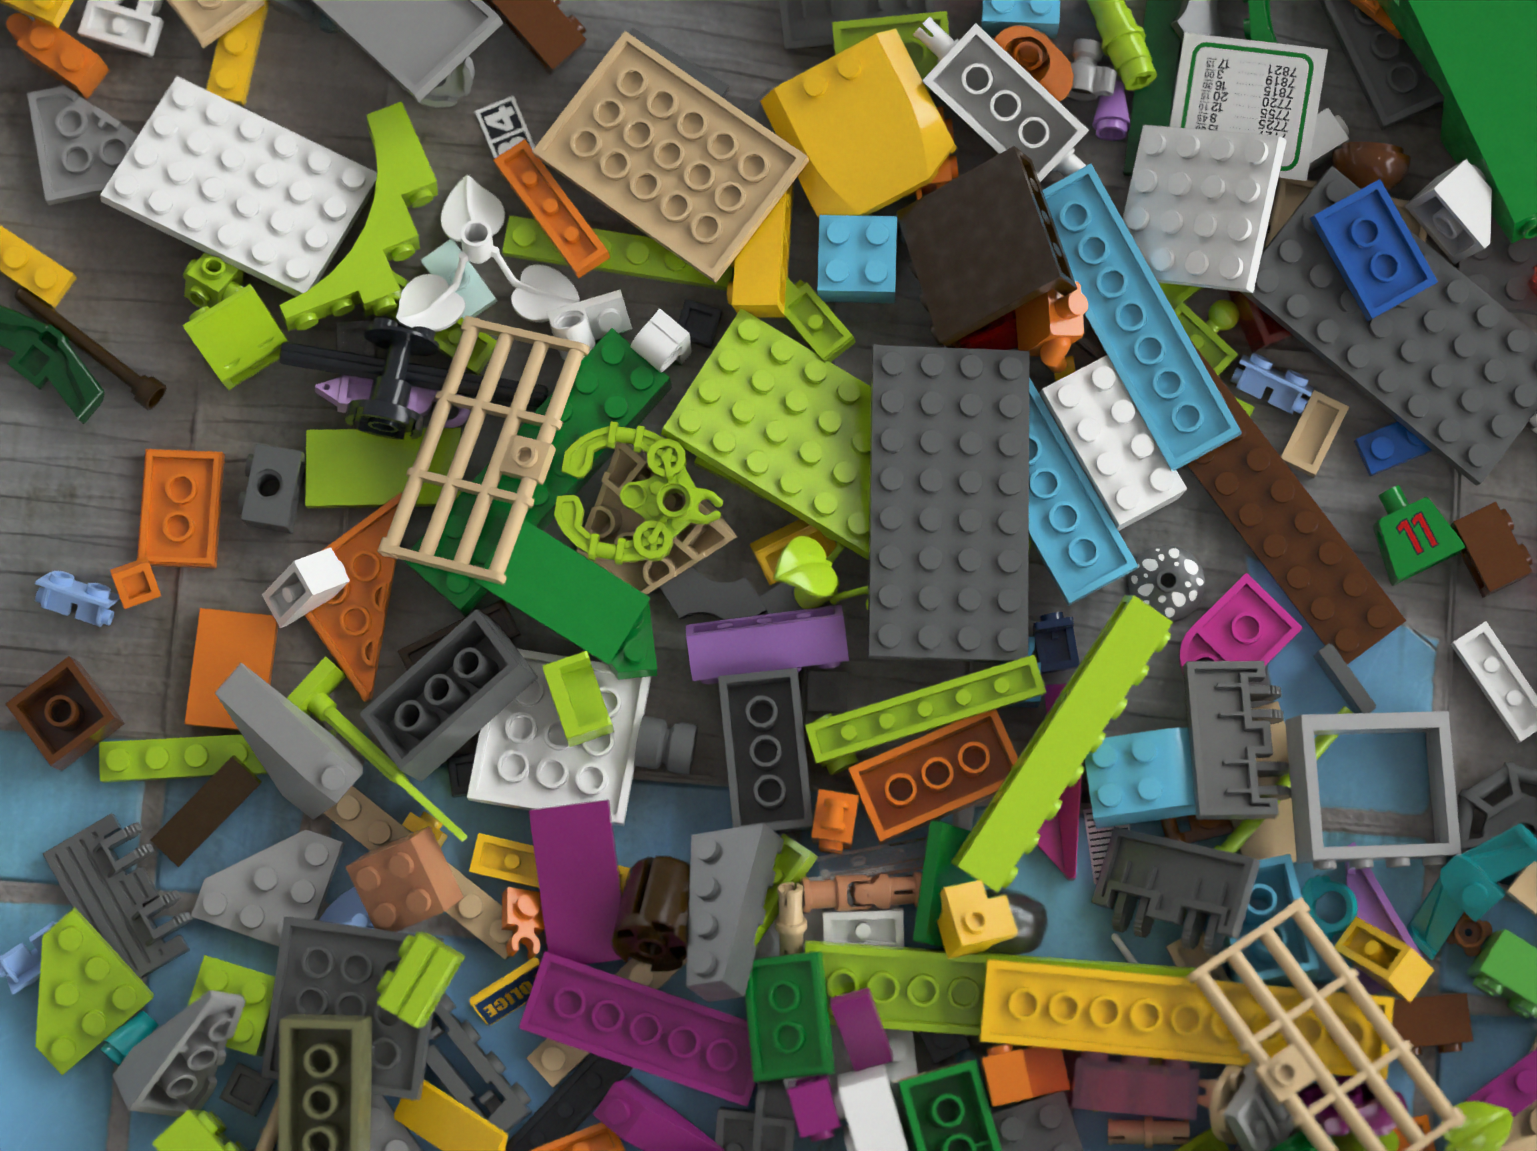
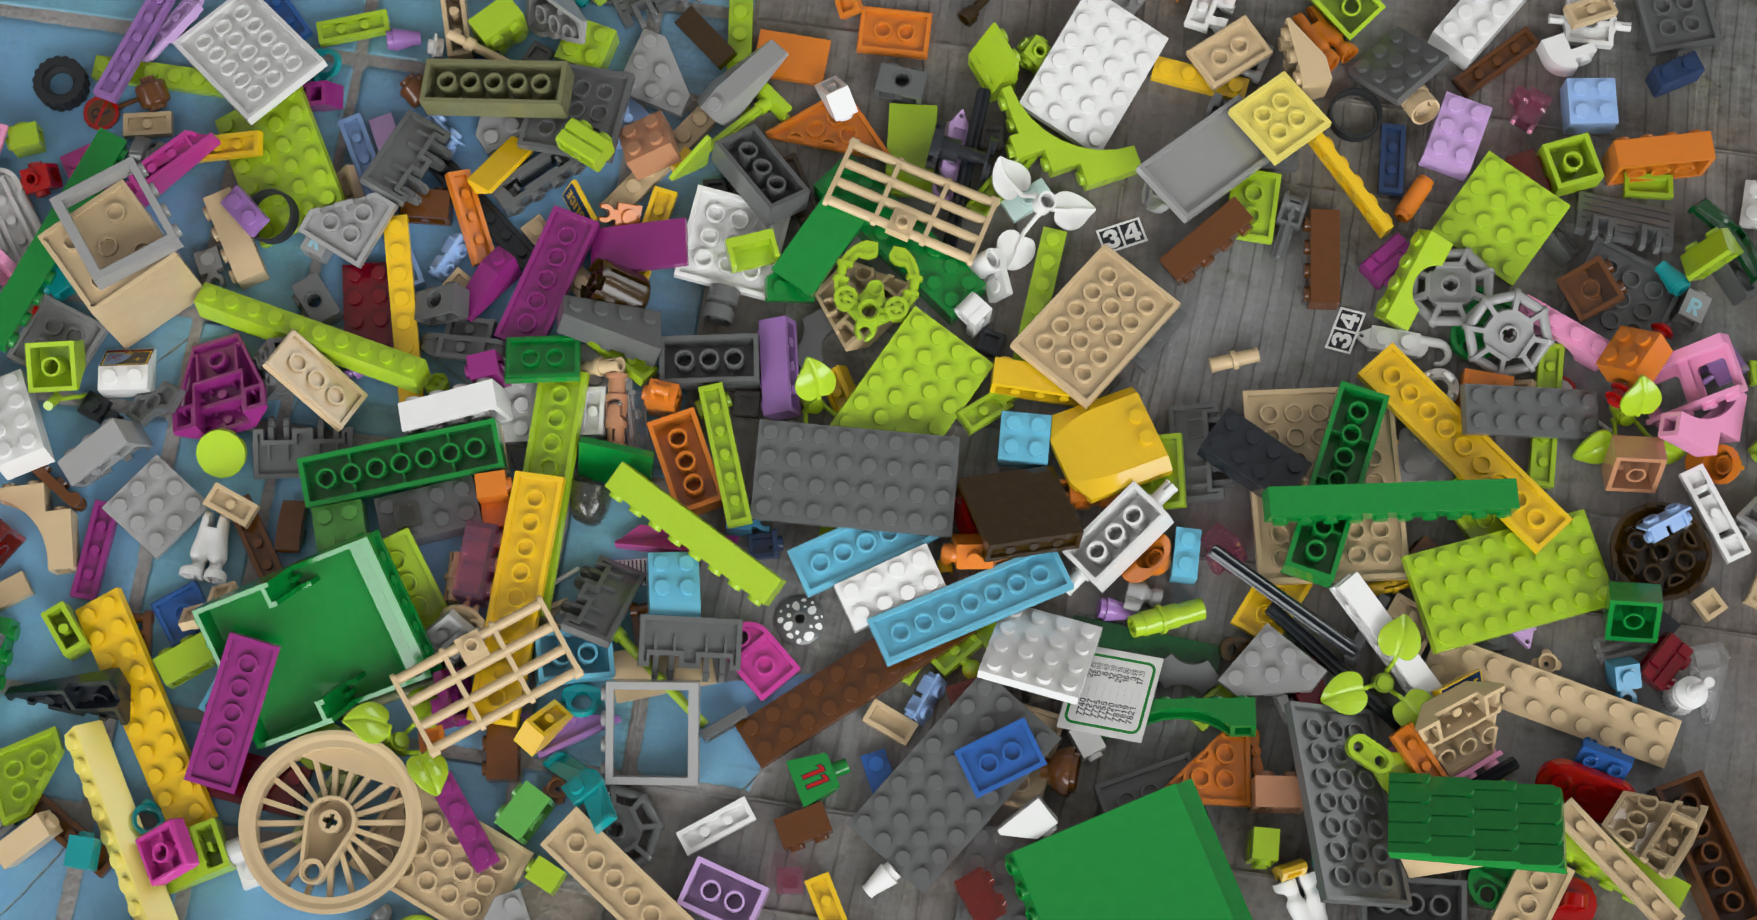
camera: 85 degrees right, 5 degrees down
orange plate [493,139,610,279] -> none
magenta tile [830,988,893,1071] -> none
yellow brick [937,880,1018,959] -> none

